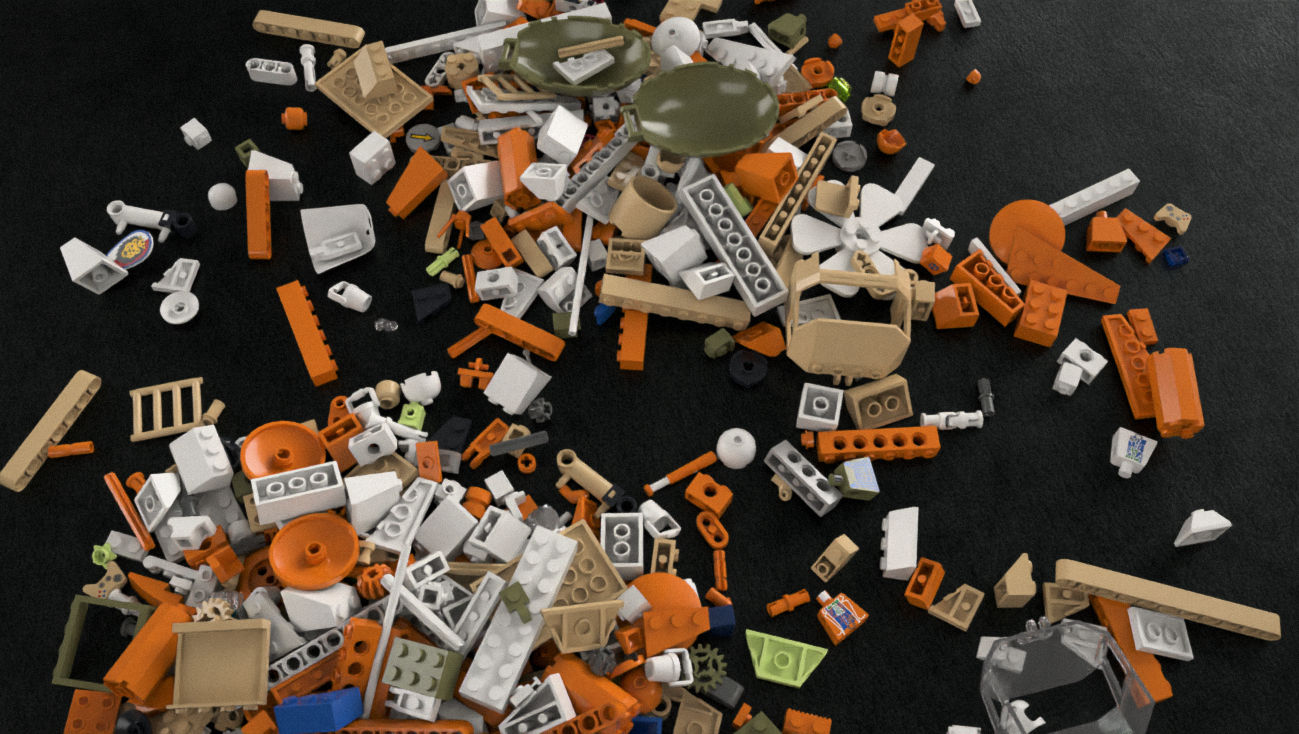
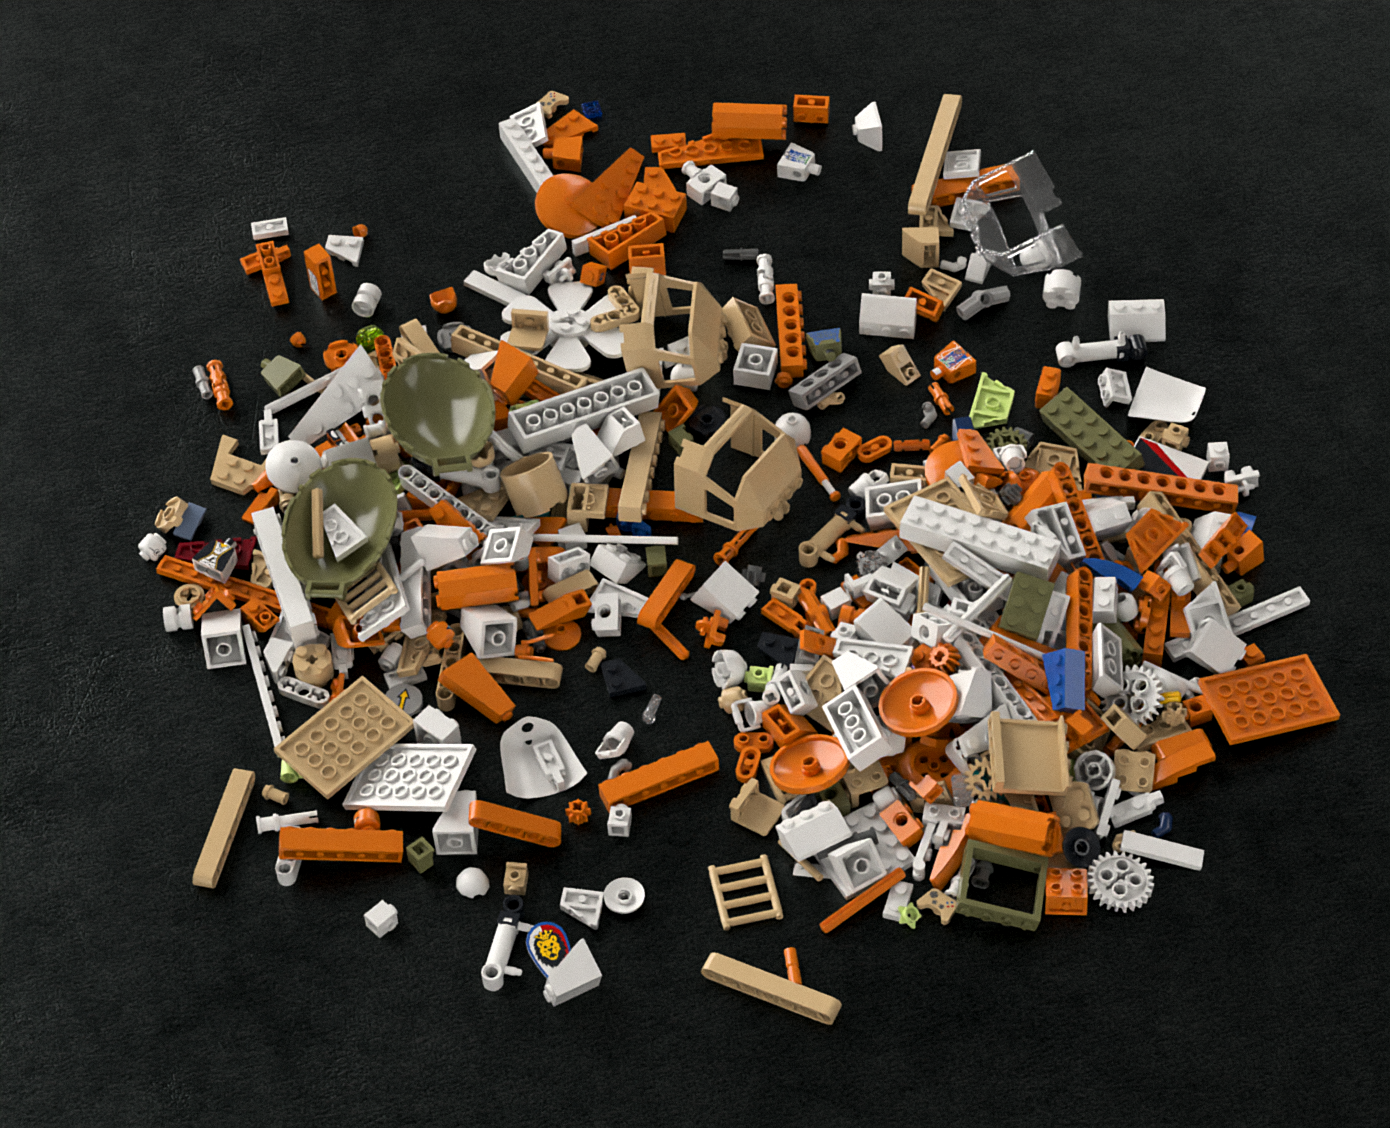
camera: 85 degrees left, 10 degrees down
orange bush [126,472,146,494] -> none
white brick [167,516,217,550] -> none
tan pin [202,400,225,425] -> none
tan slope [354,41,399,101] -> none
yellowish green axle [426,247,459,276] -> none
orange axle [462,254,480,303] -> none
dark grey axle [489,431,549,456] -> none
olive plate [498,581,532,624] -> none
orange plate [732,703,752,730] -> none
tan plate [861,94,896,126] -> none
none -> orange brick [279,826,403,863]
none -> white wing [325,235,364,267]
none -> white plate [342,744,476,812]
none -> orange head [426,621,455,650]
none -> white hair [484,253,510,277]
none -> white wedge [495,229,567,295]
none -> tan brick [503,862,528,895]
none -> white wing [509,102,548,147]
none -> orange gear [565,799,591,825]
none -> light grey arm [607,759,632,780]
none -> white brick [607,804,632,837]
none -> orange wing [644,167,676,191]
none -> tan windscreen [674,397,803,531]
none -> white bush [681,161,702,178]
none -> orange pin [713,528,758,566]
none -> tan bracket [729,777,785,836]
none -> orange plate [736,746,761,783]
none -> orange brick [793,95,830,124]
none -> orange piece [798,589,836,637]
none -> white brick [869,272,894,296]
none -> light grey arm [920,402,937,428]
none -> white arm [940,256,967,272]
none -> light grey piece [956,286,1010,320]

